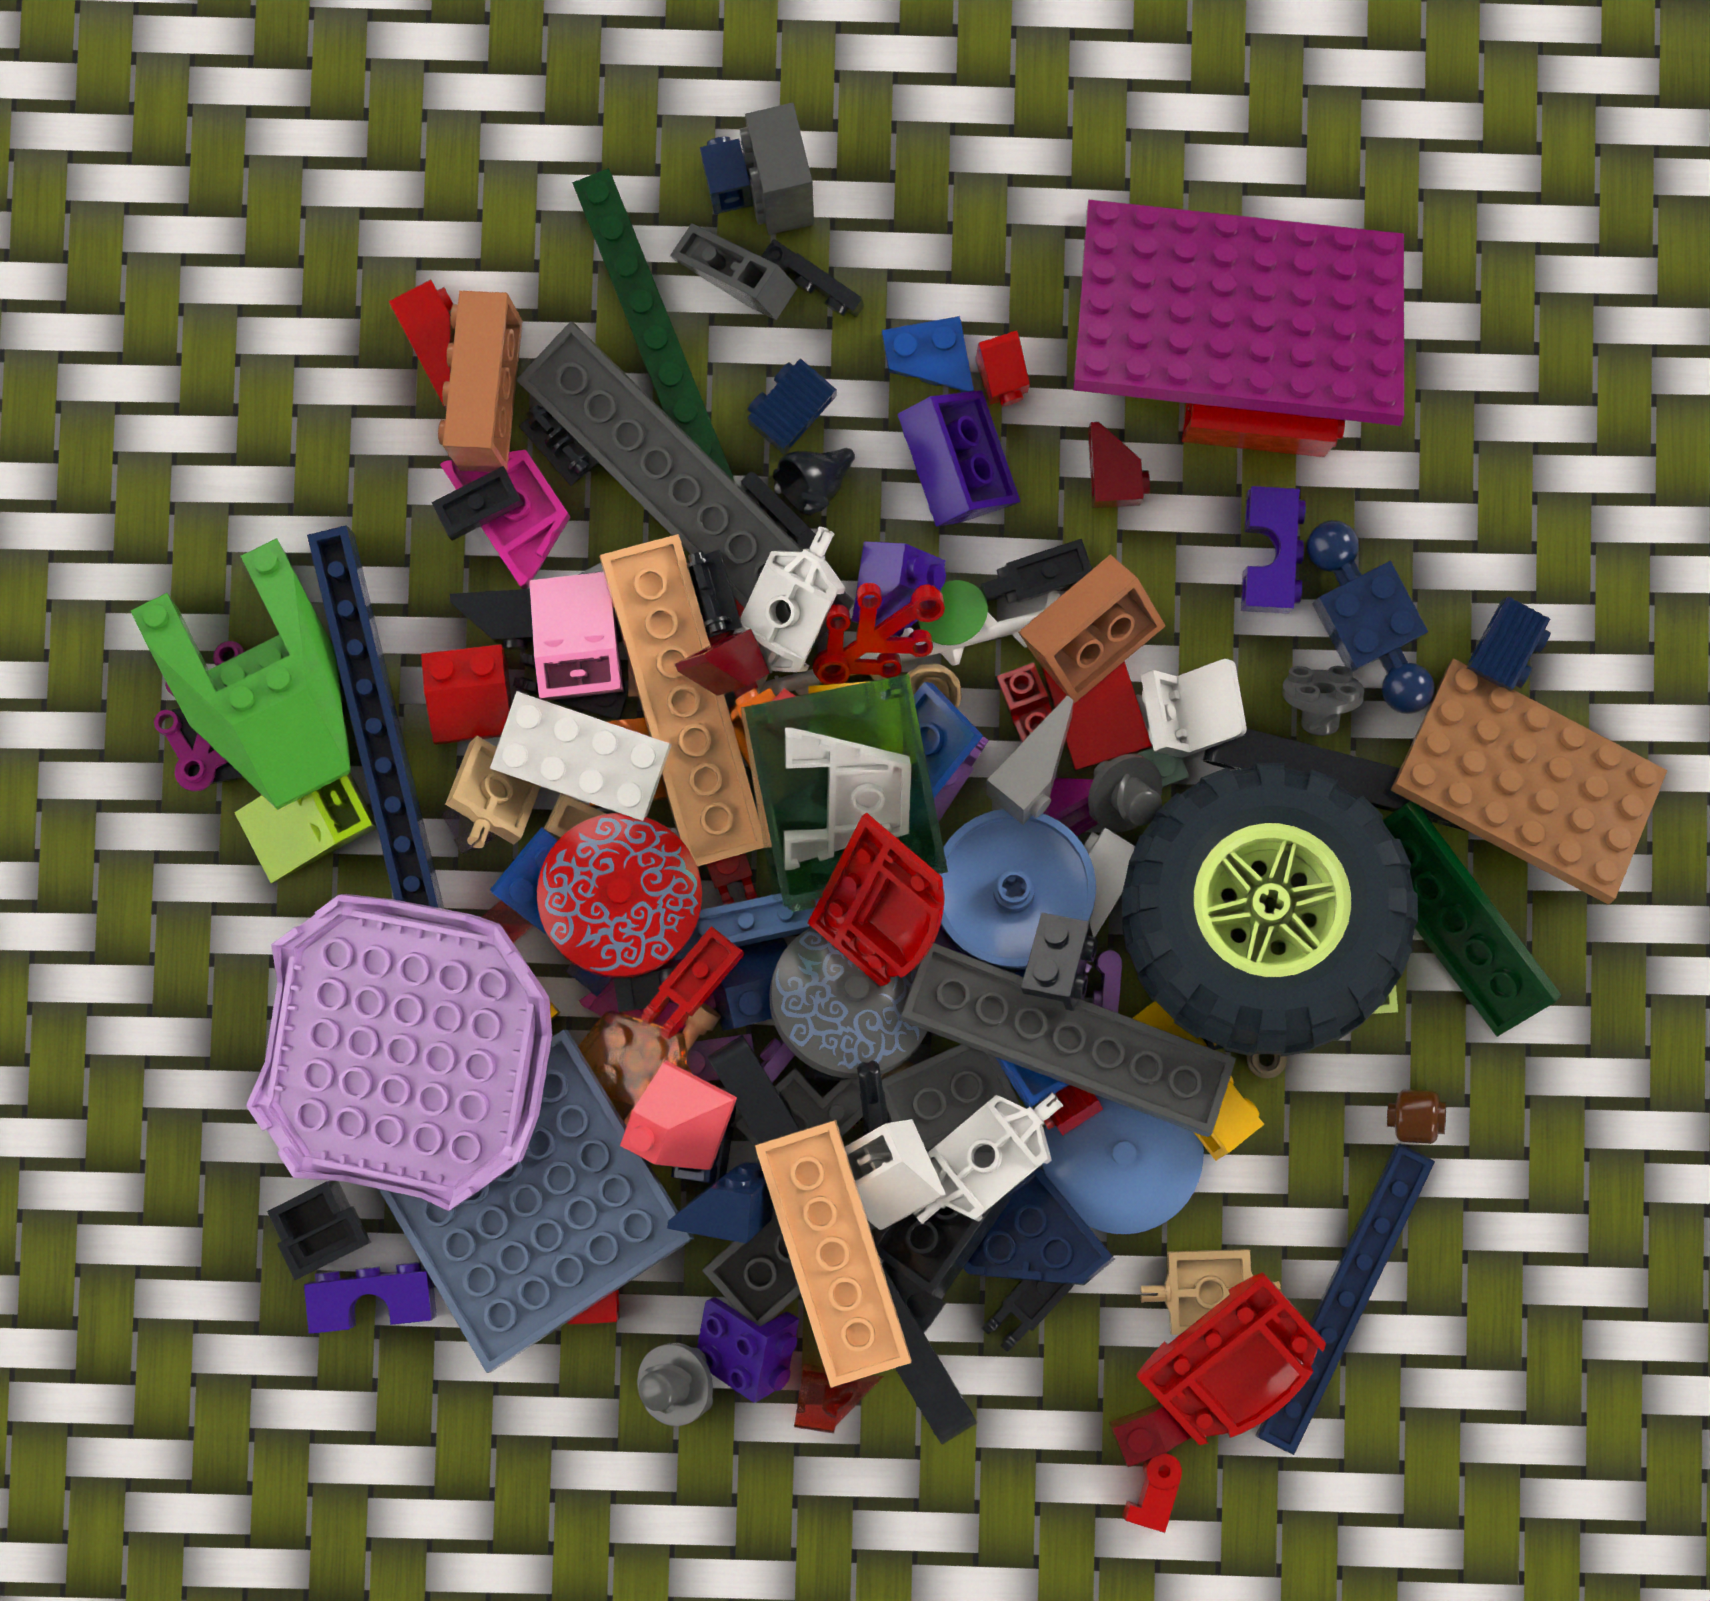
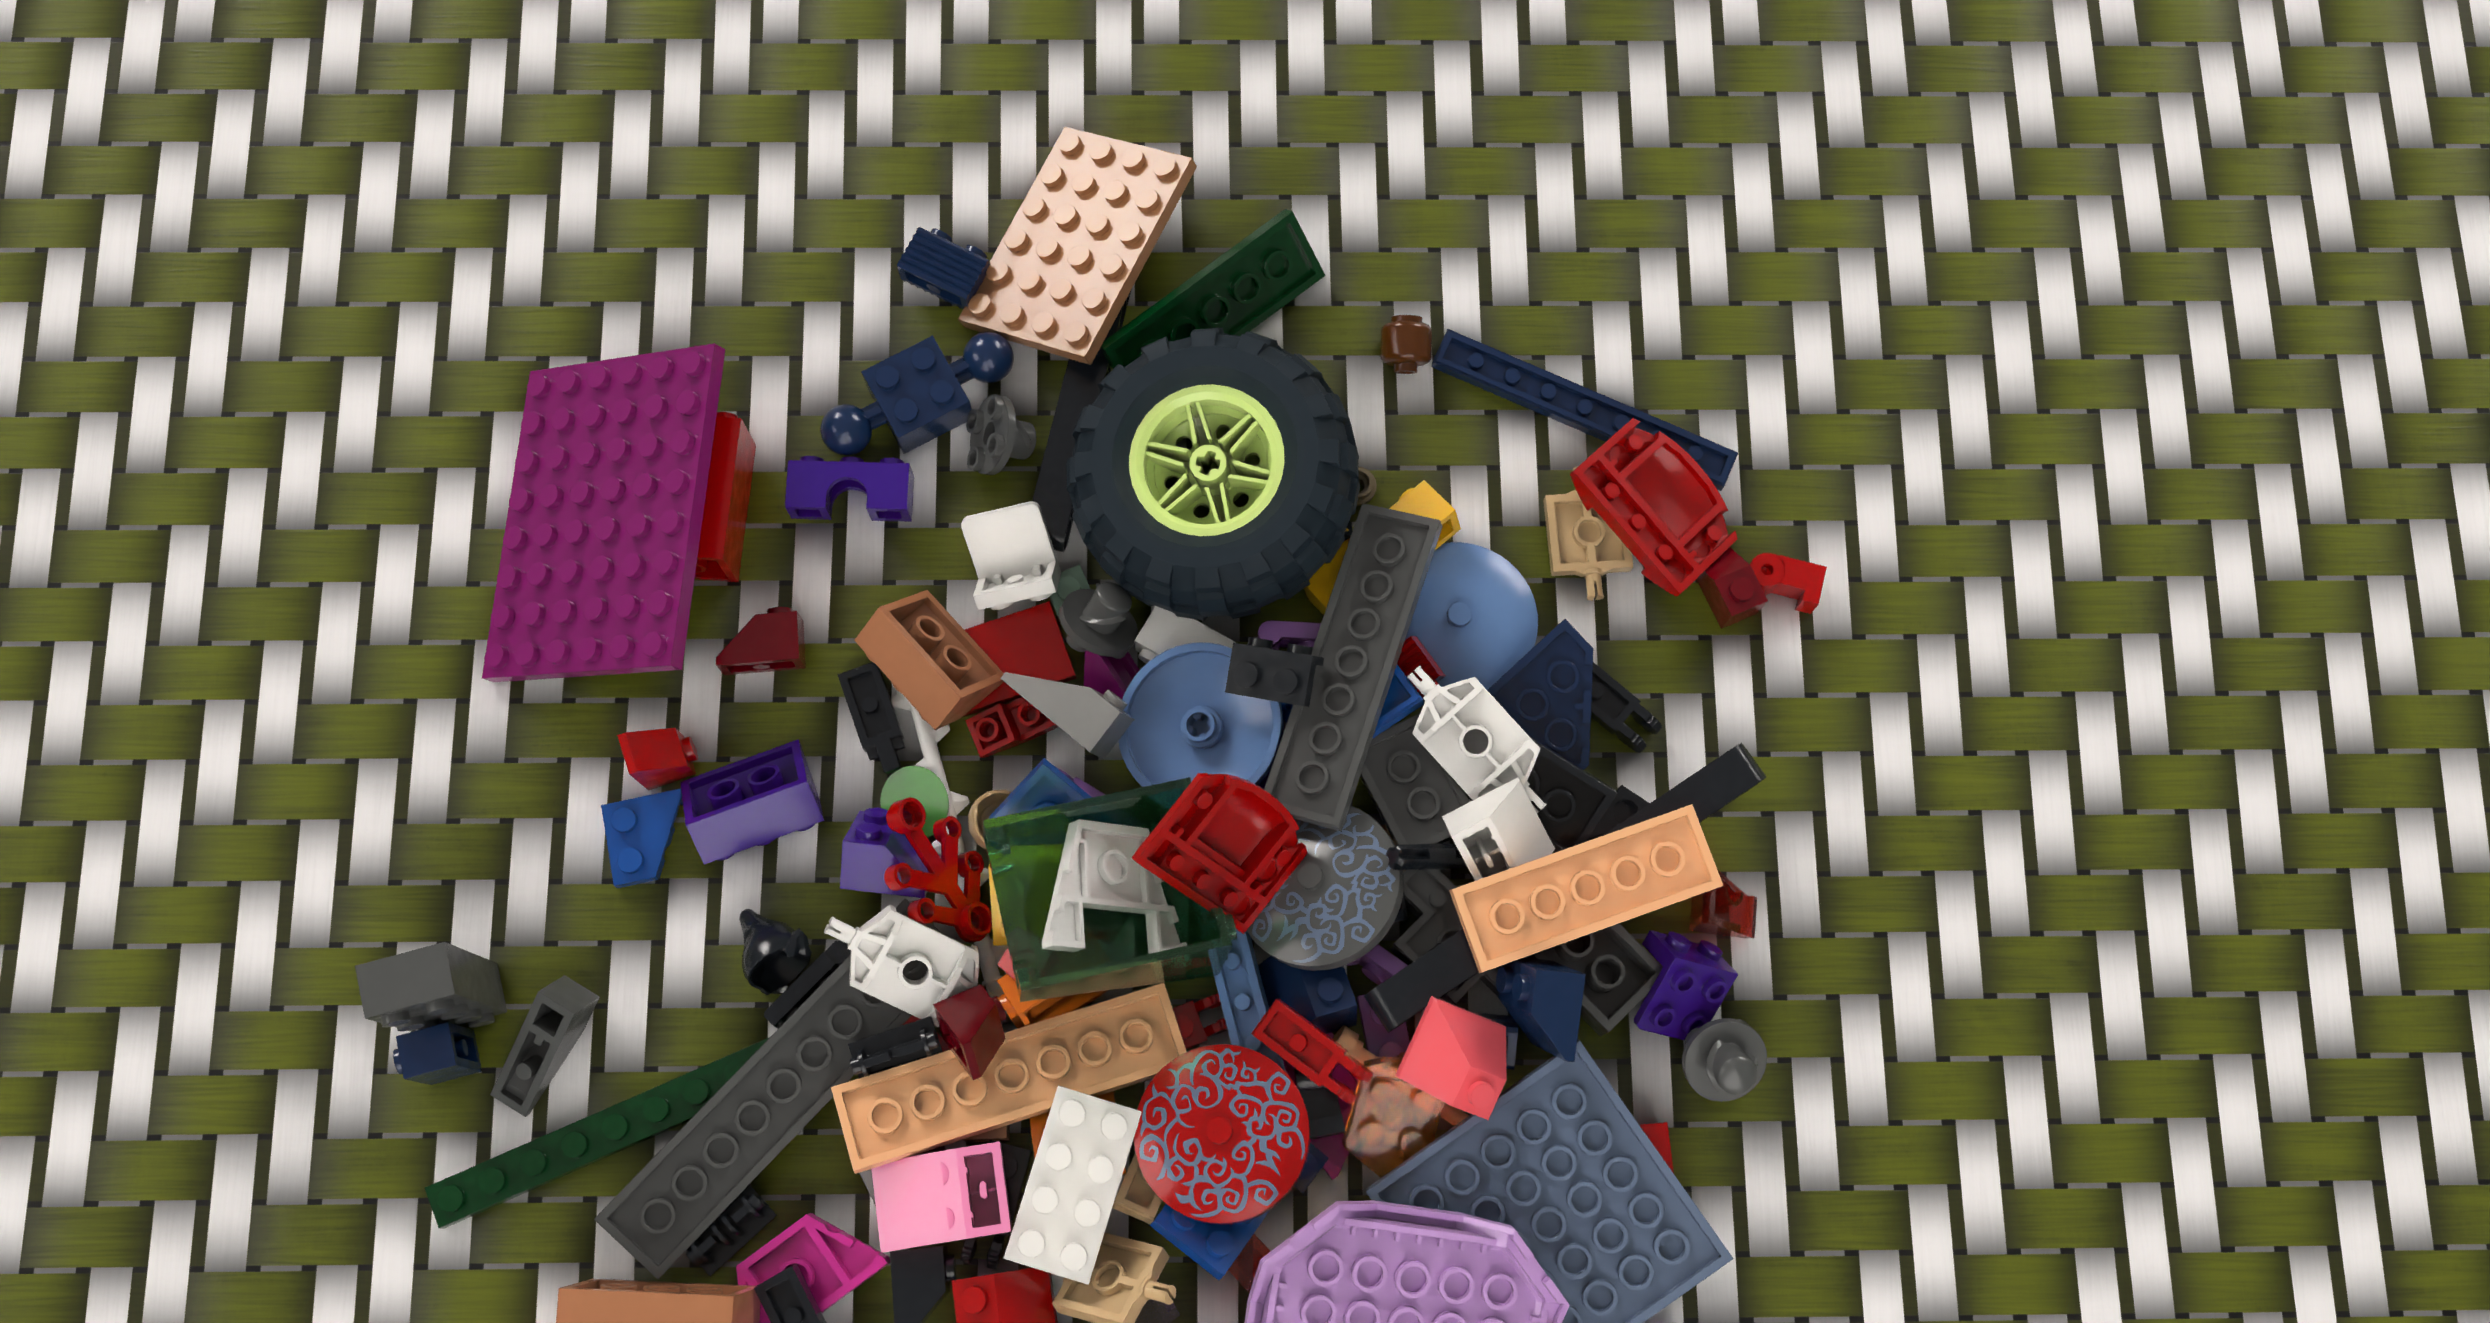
camera: 95 degrees left, 10 degrees down
dark blue brick [747,358,837,455] -> none
black hinge [761,239,864,318] -> none

